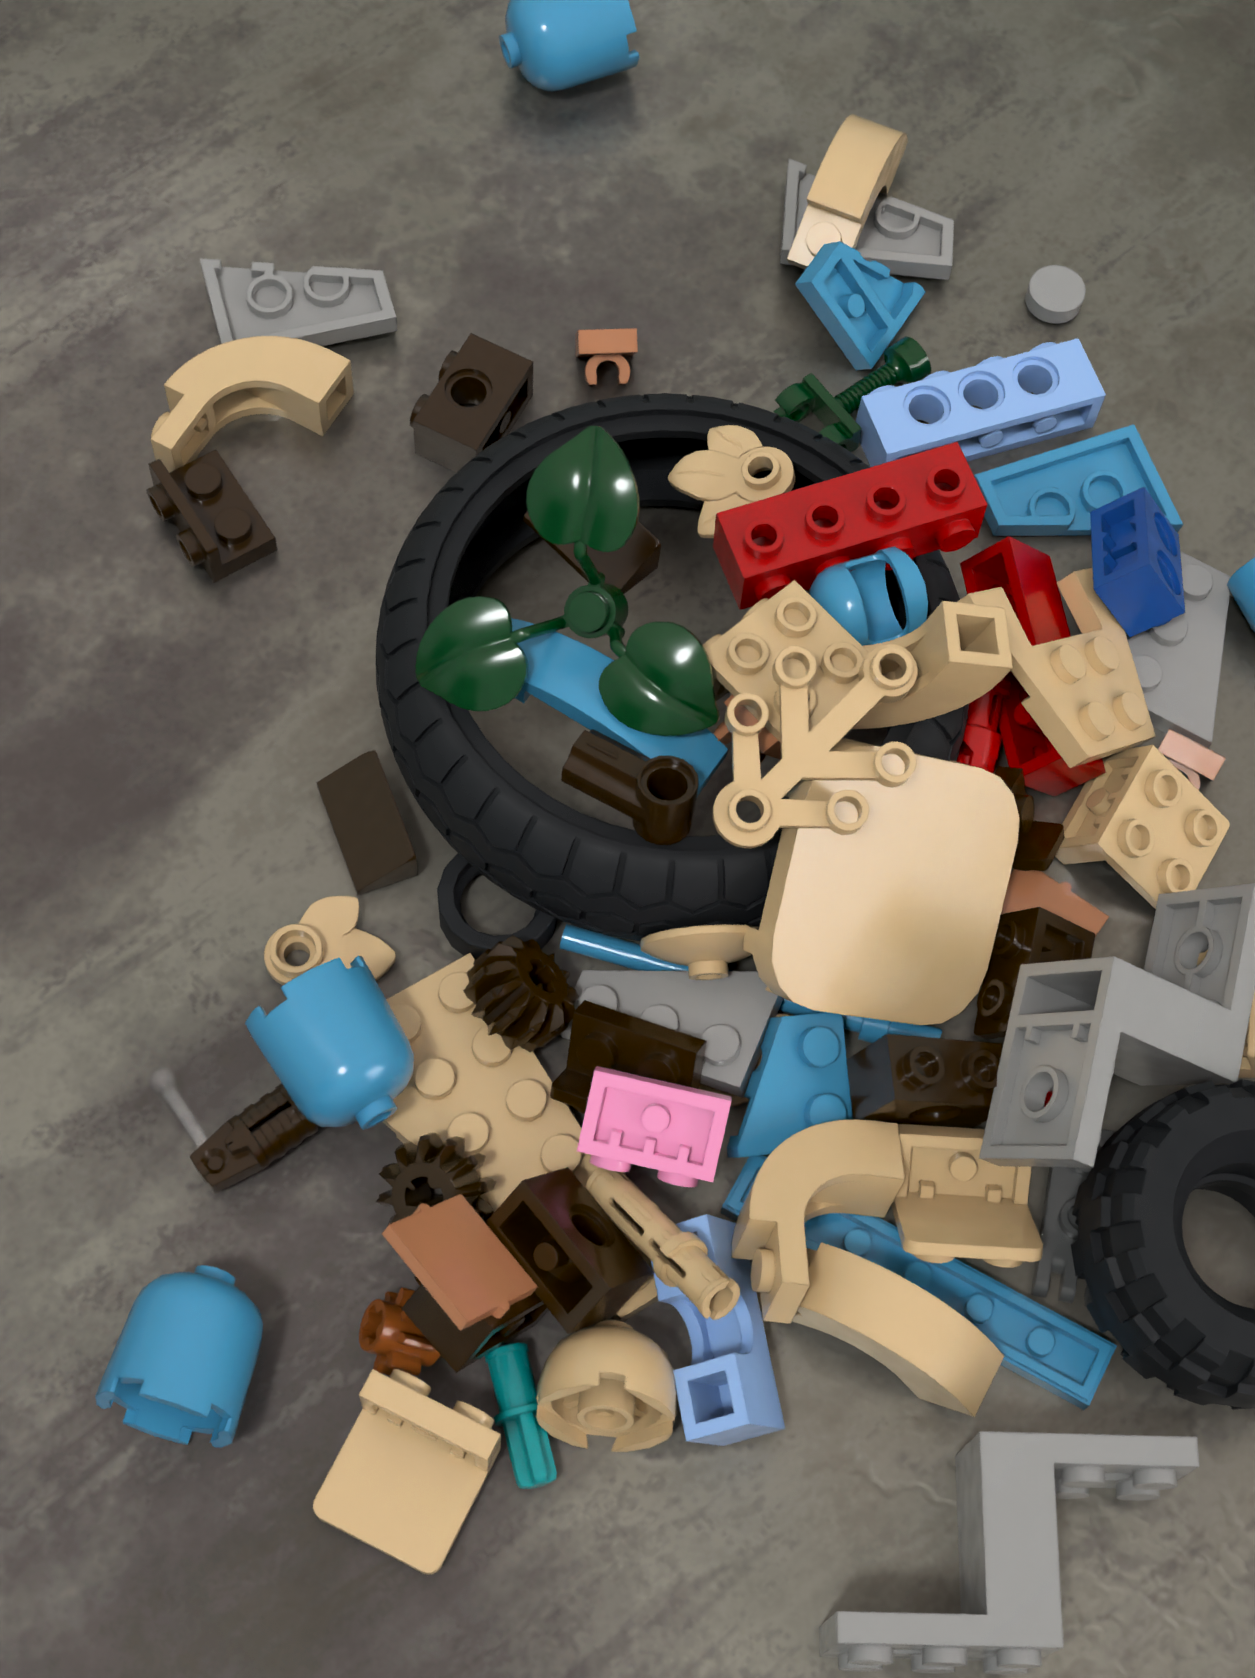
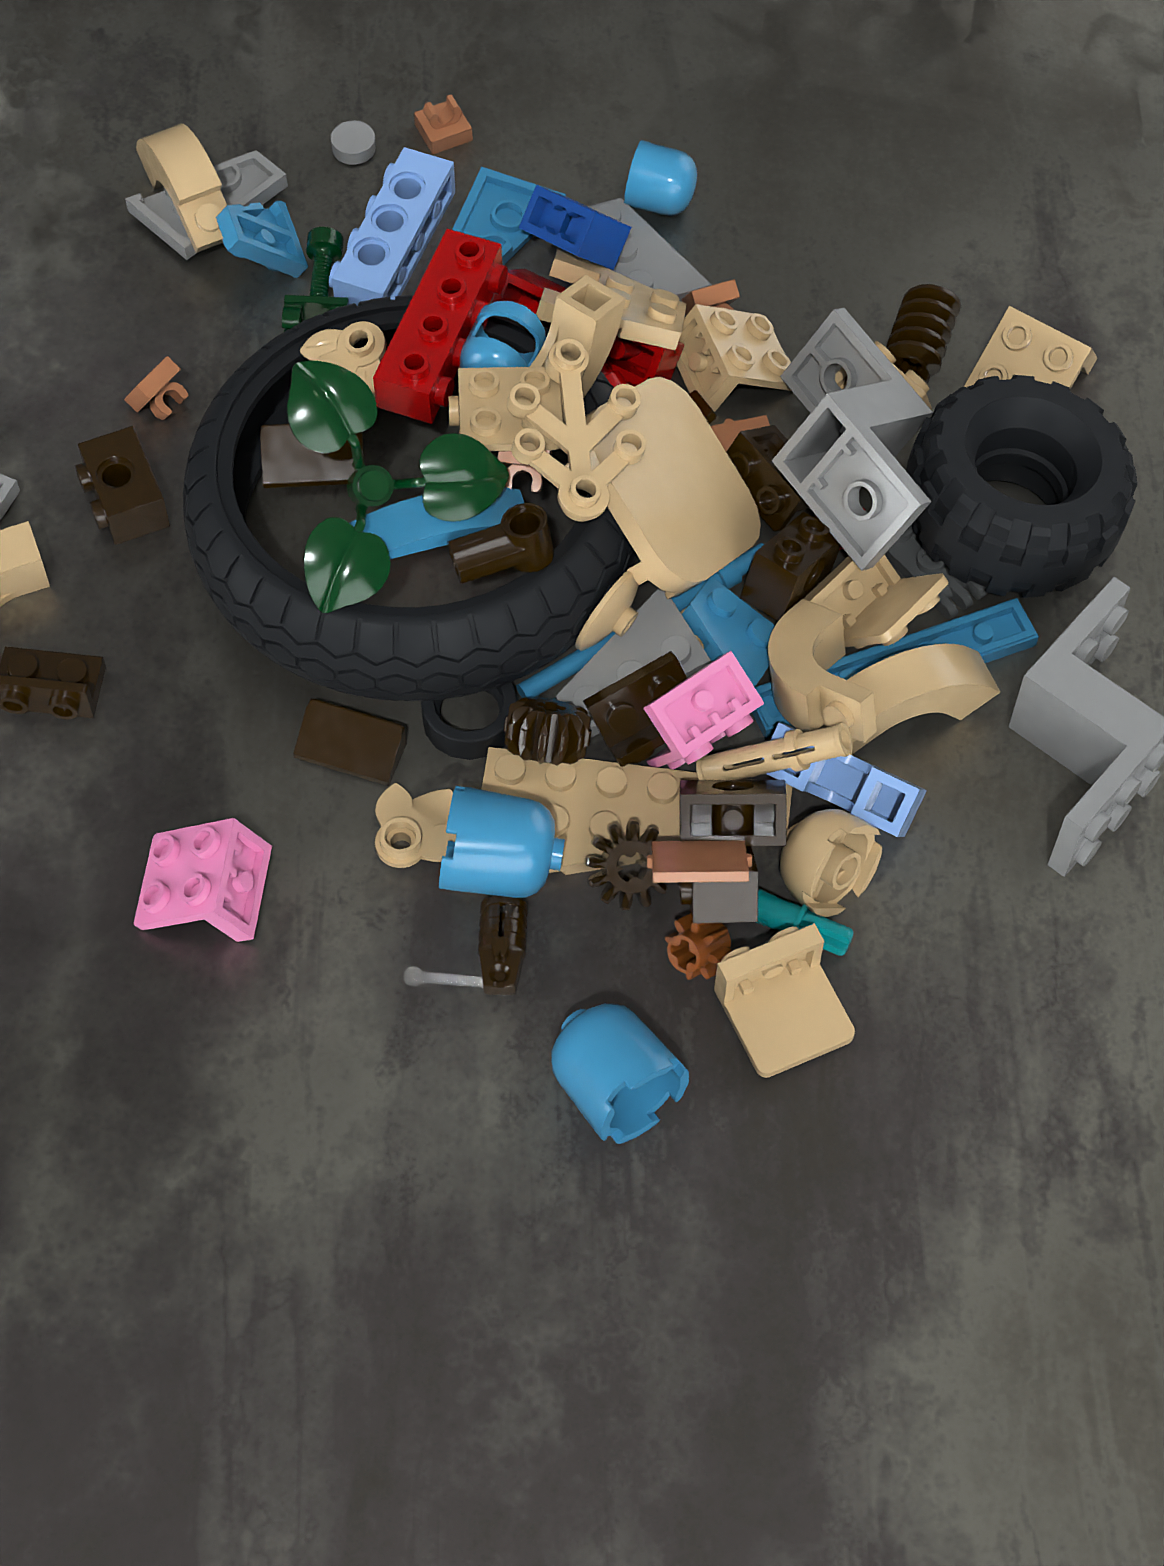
camera: 45 degrees left, 5 degrees down
none -> bright pink bracket [134,818,272,942]
none -> nougat tile [414,94,473,155]

